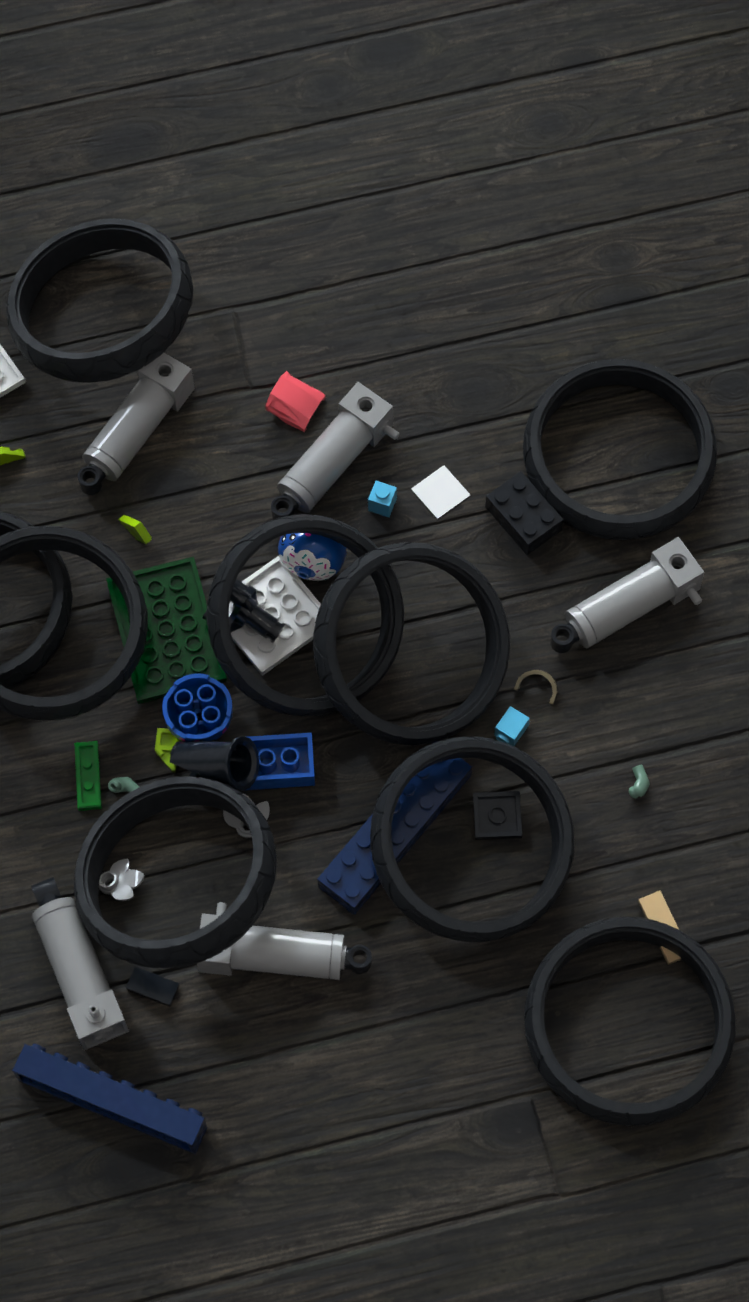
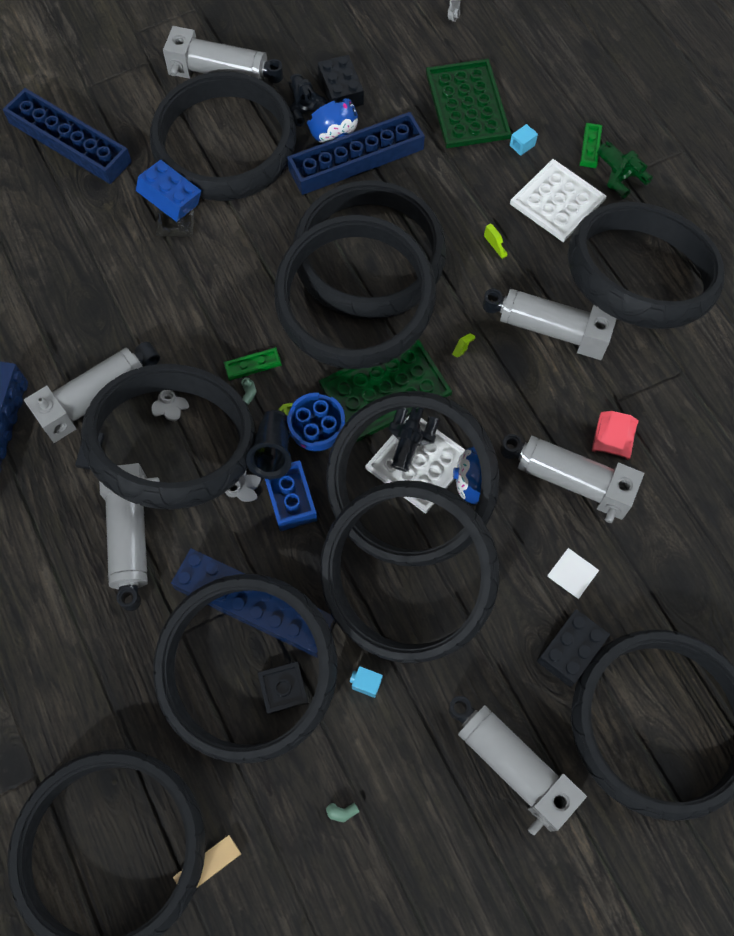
camera: 75 degrees right, 0 degrees up
medium azure brick [368,481,397,517] -> none
dark tan helmet [514,670,558,705] -> none

